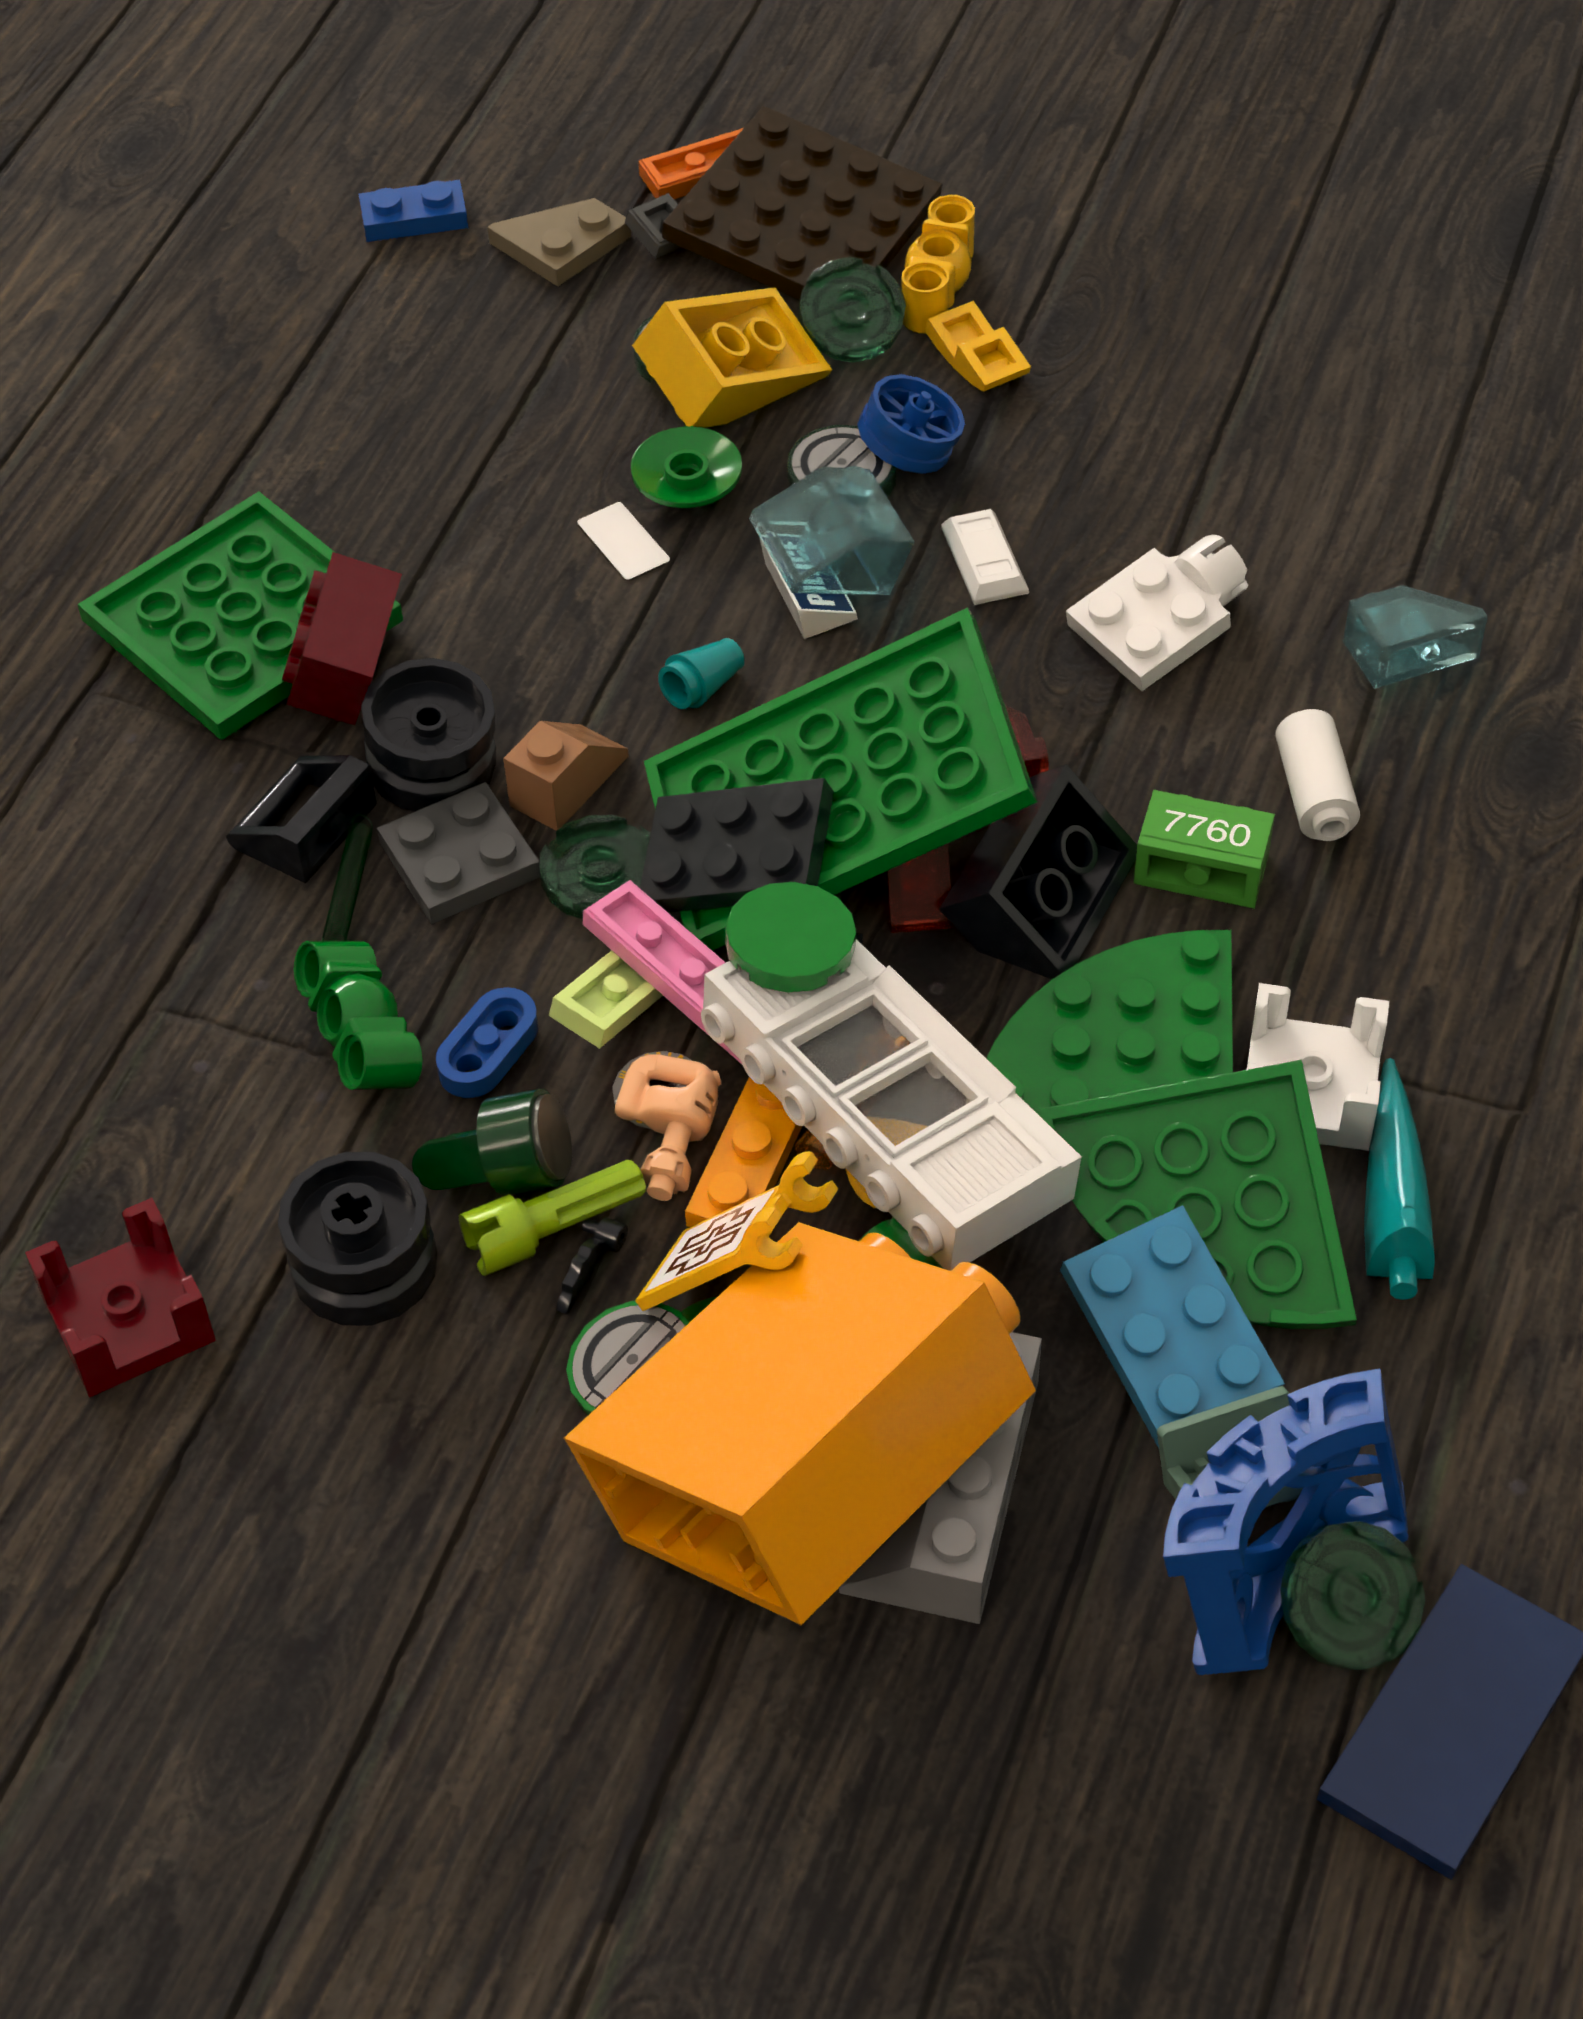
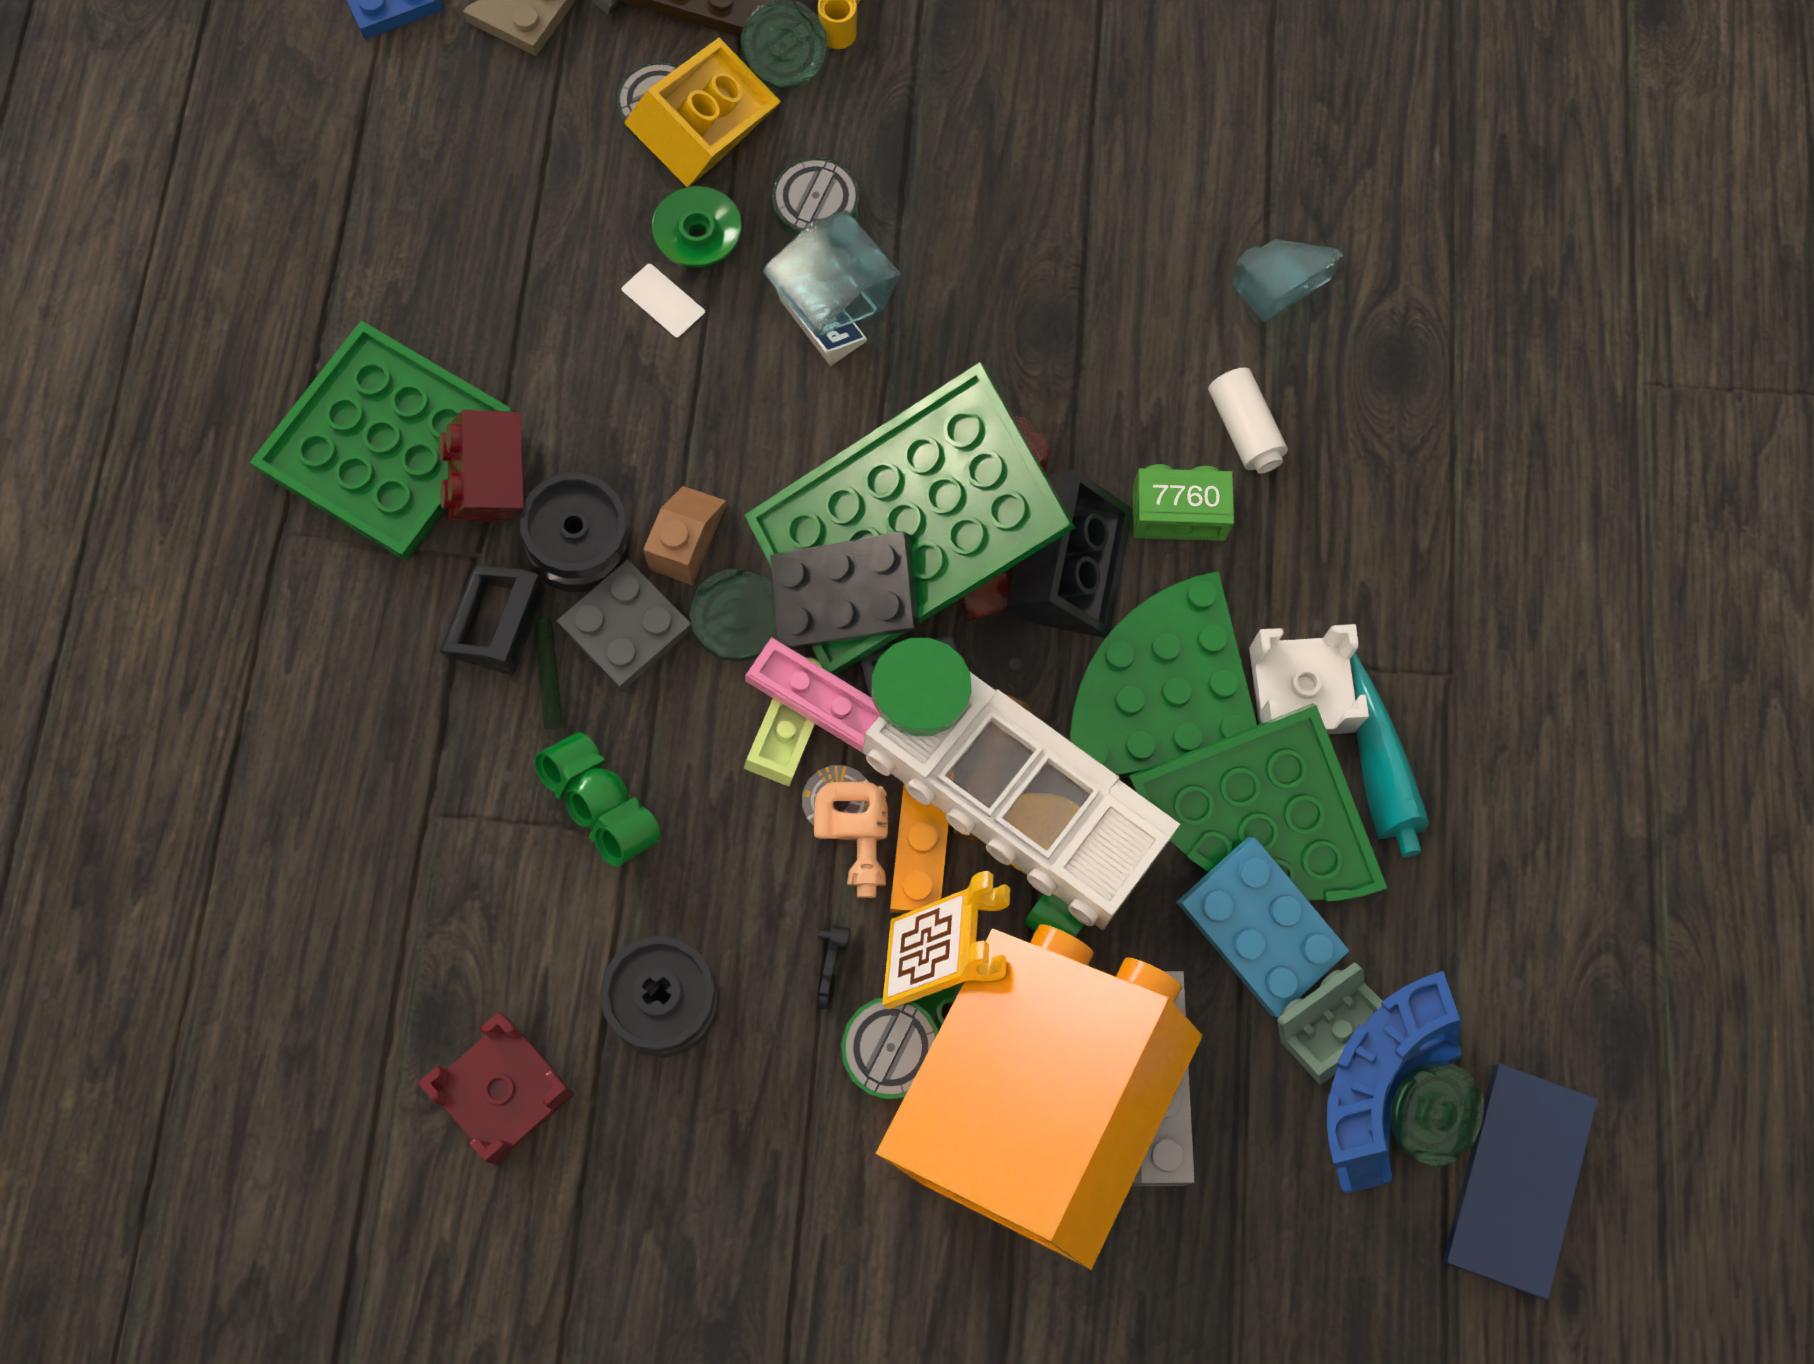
camera: 20 degrees left, 20 degrees up
dark green piece [412,1089,572,1196] -> none
blue plate [436,987,538,1098] -> none
lime piece [459,1160,646,1276] -> none
teal cone [658,638,745,709] -> none
blue wheel [857,374,965,474] -> none
yellow slope [925,301,1031,392] -> none
white tile [941,509,1029,605] -> none
white plate [1066,534,1248,691] -> none

